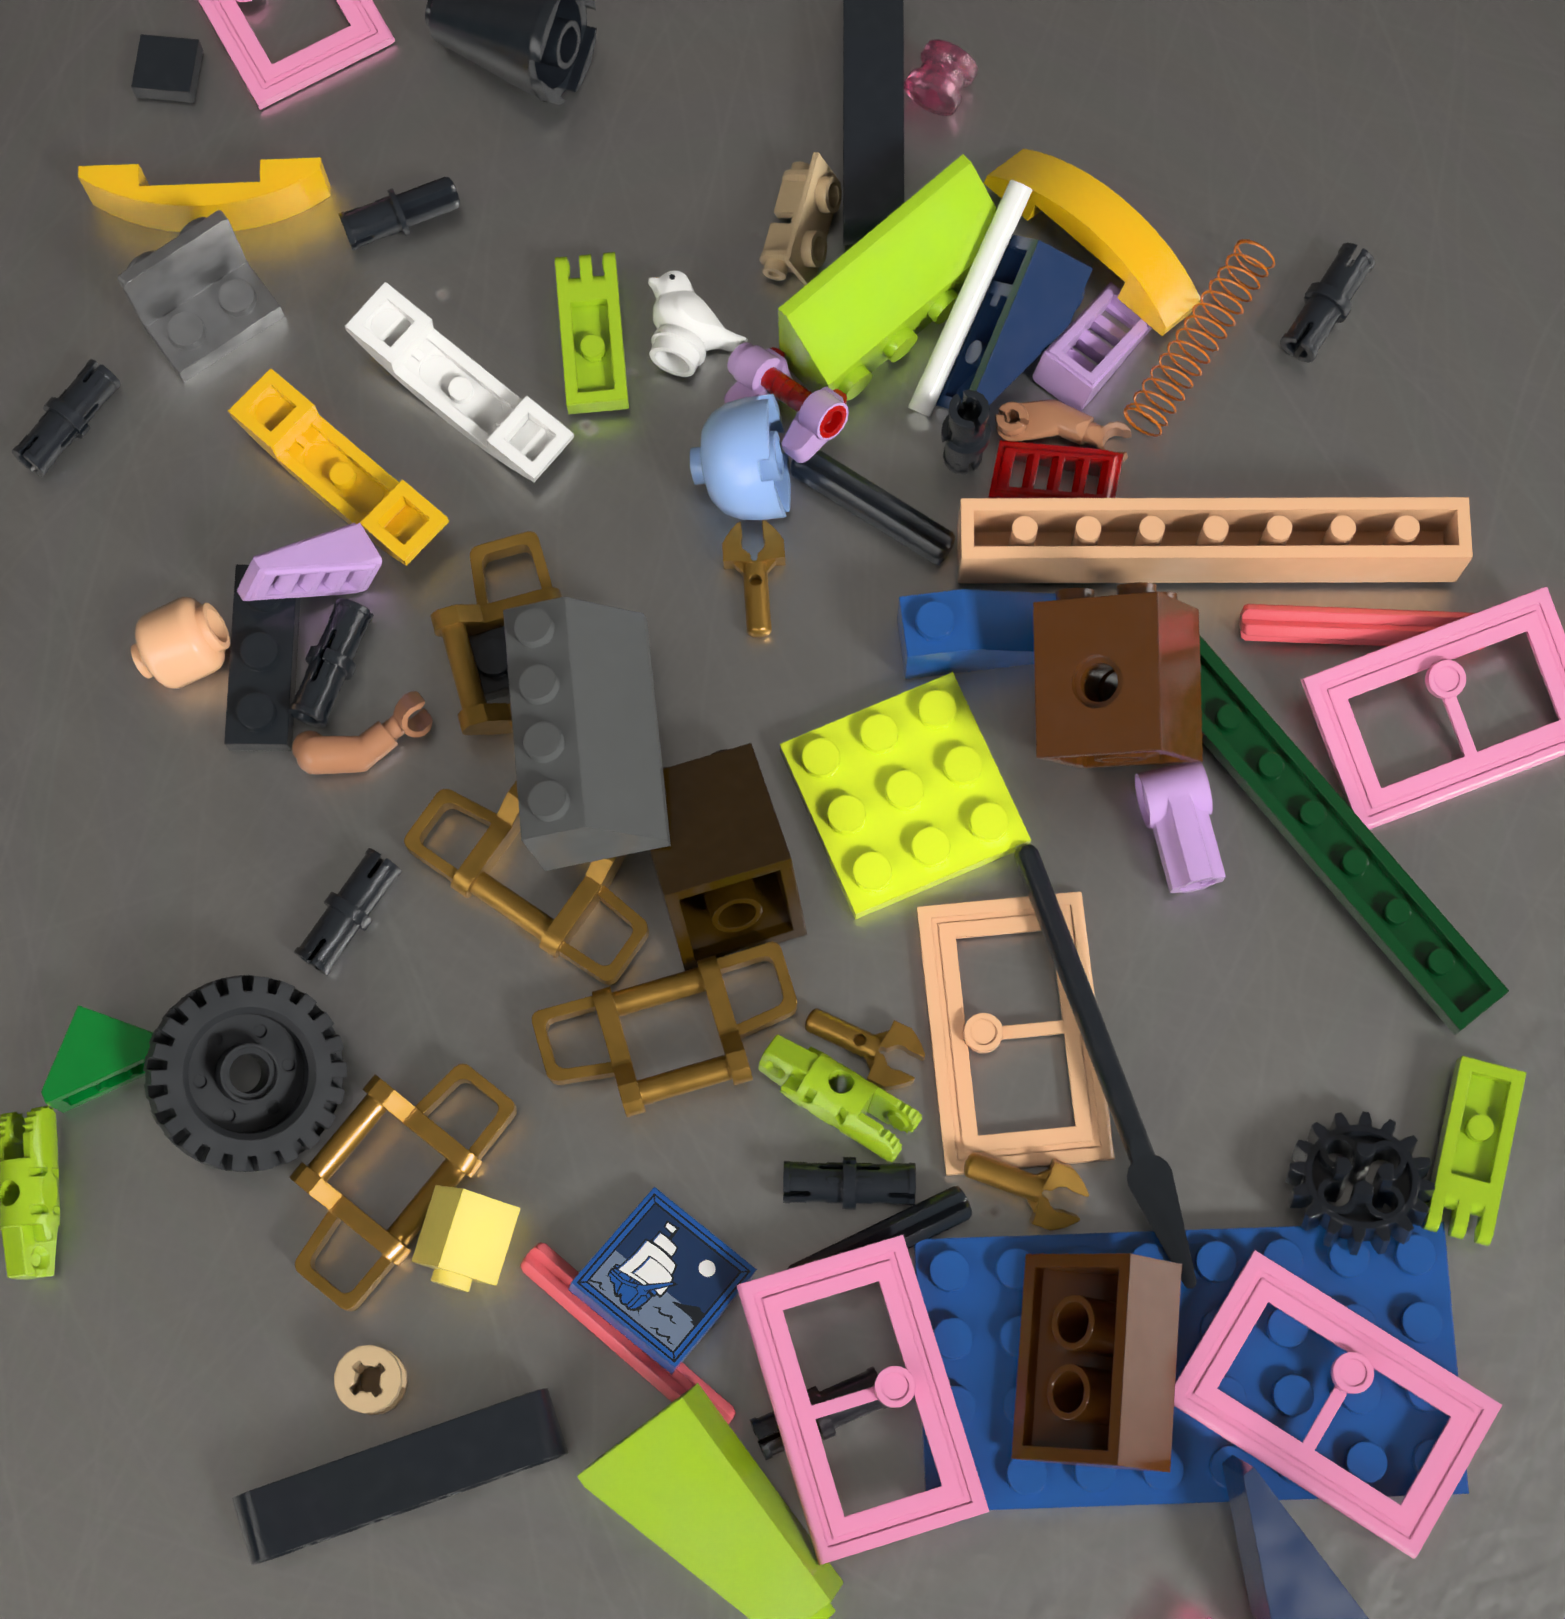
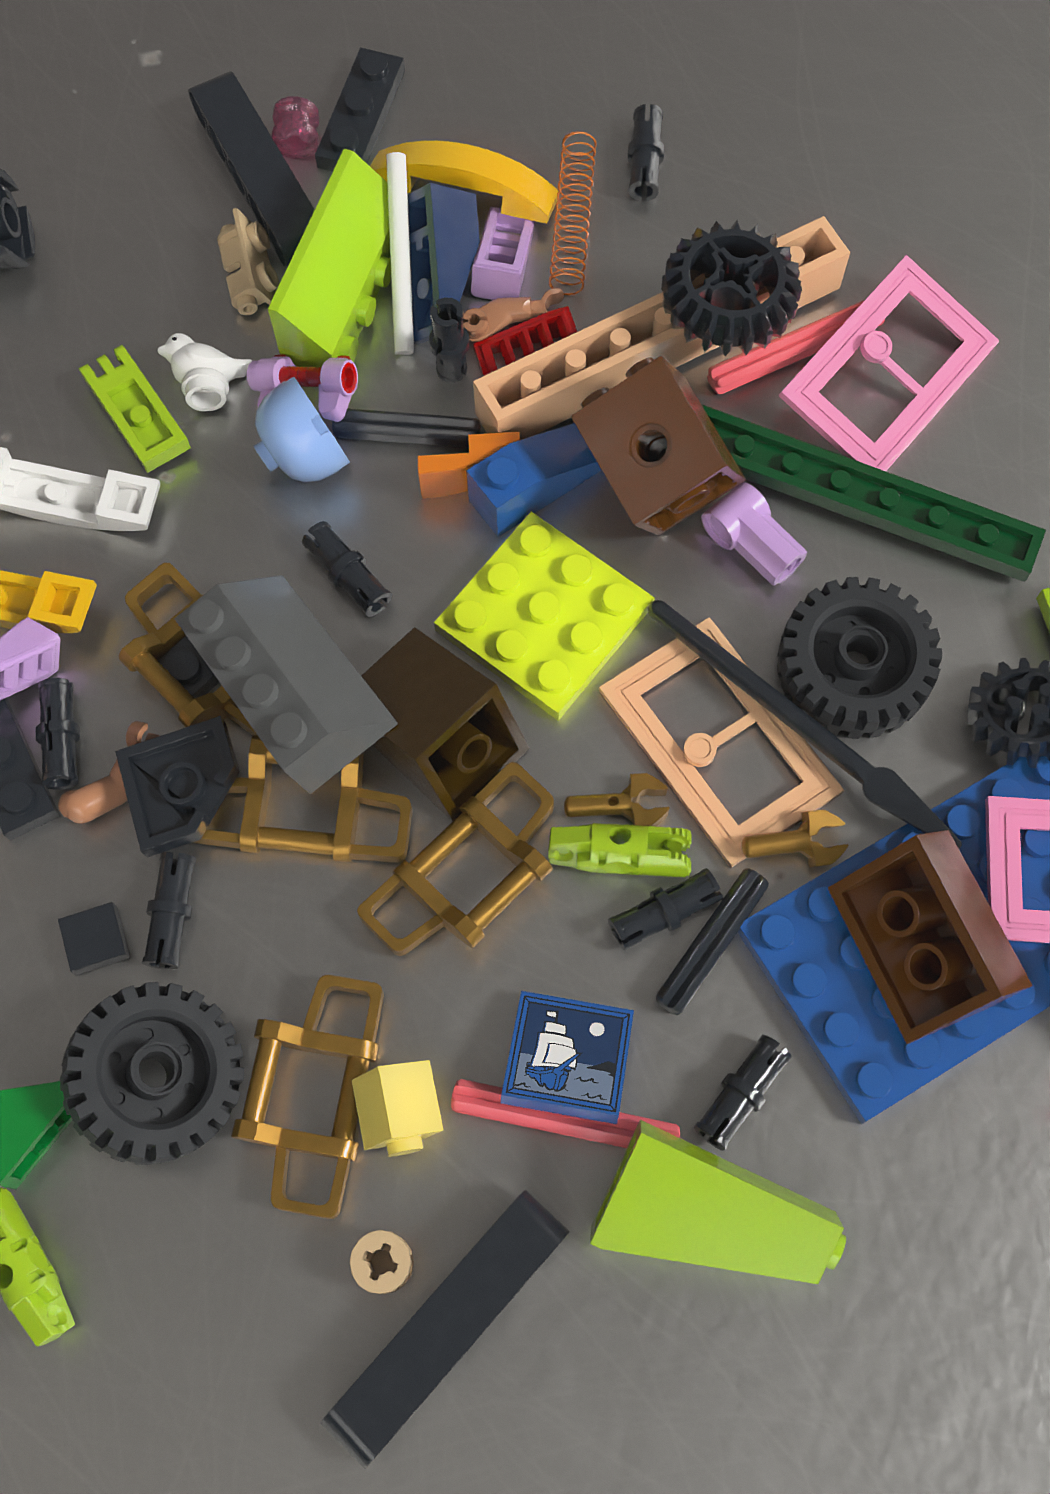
camera: 30 degrees left, 5 degrees down
pearl gold bar [722,520,785,638] -> none
bright pink door [736,1235,990,1565] -> none
none -> black tile [58,902,130,975]
none -> black plate [115,716,240,858]
none -> black pin [302,521,393,617]
none -> black plate [315,47,405,172]
none -> orange slope [418,432,520,499]
none -> black gear [661,220,802,357]
none -> black wheel [777,577,942,739]

